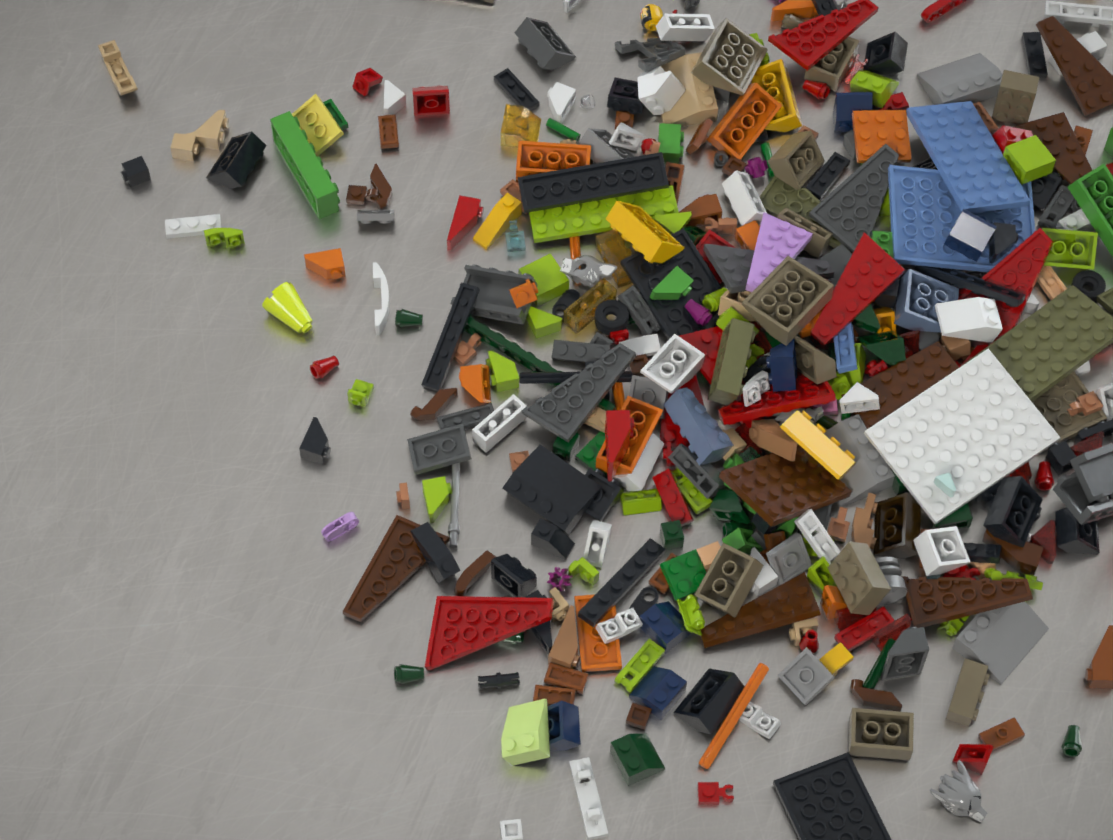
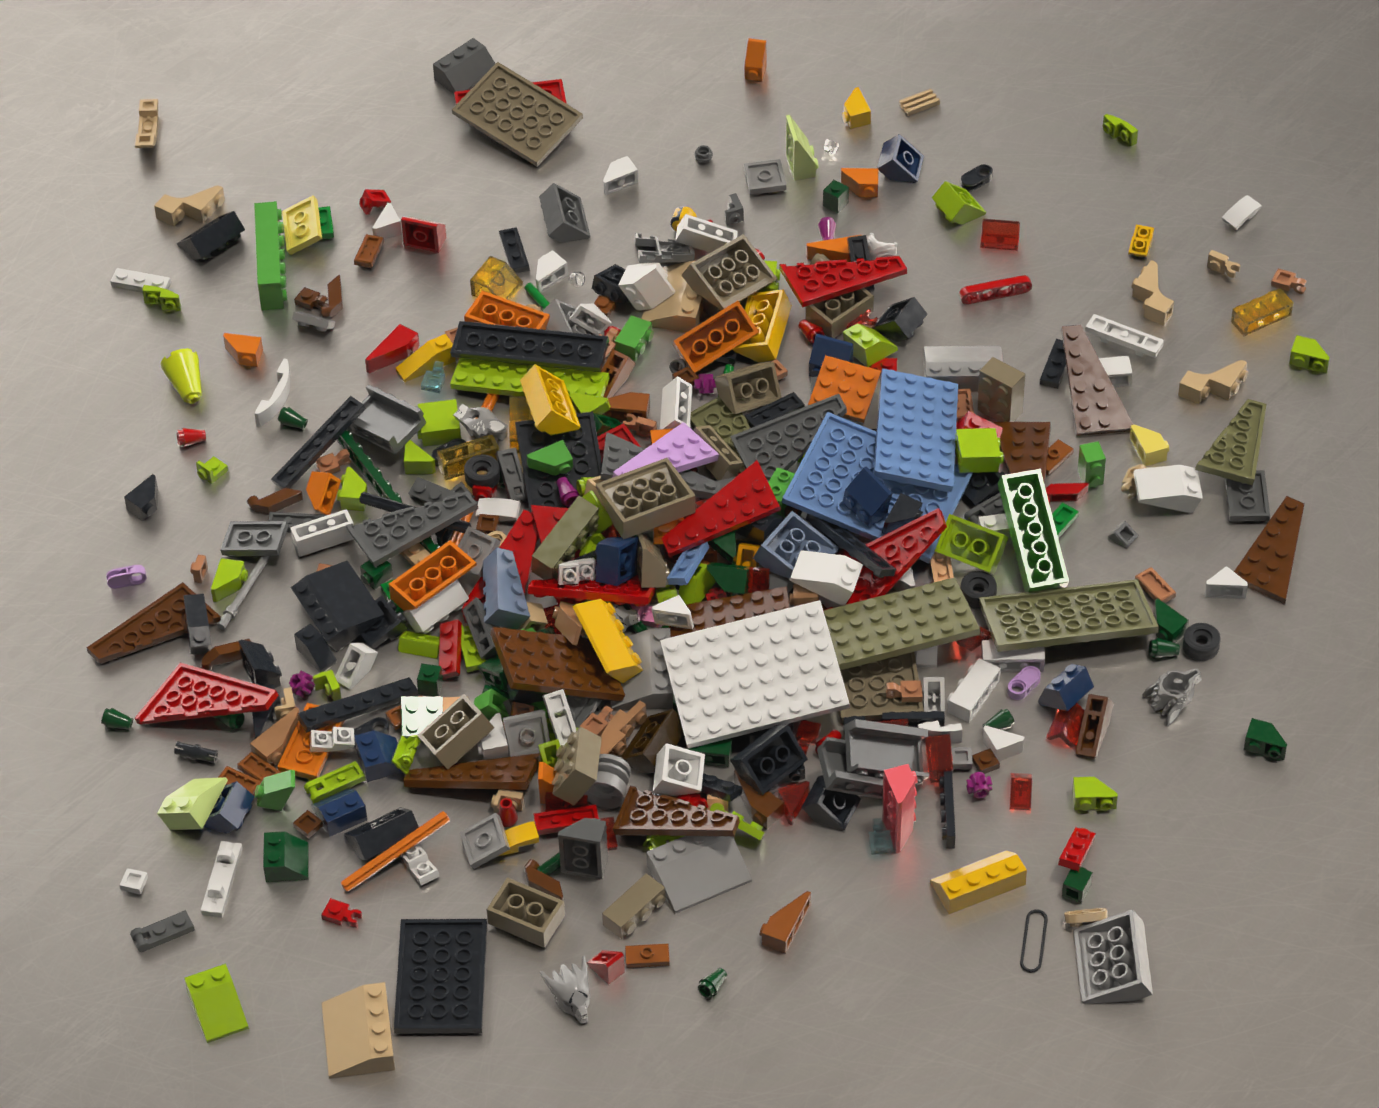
camera: 25 degrees right, 10 degrees down
black brick [121,156,151,187] -> none
orange bracket [509,279,539,308] -> none
red slope [605,410,634,481] -> none
white slope [640,334,705,393] -> none
dark orange plate [686,118,713,155] -> none
light aqua slope [934,473,956,498] -> none
none -> bright green slope [255,770,295,811]

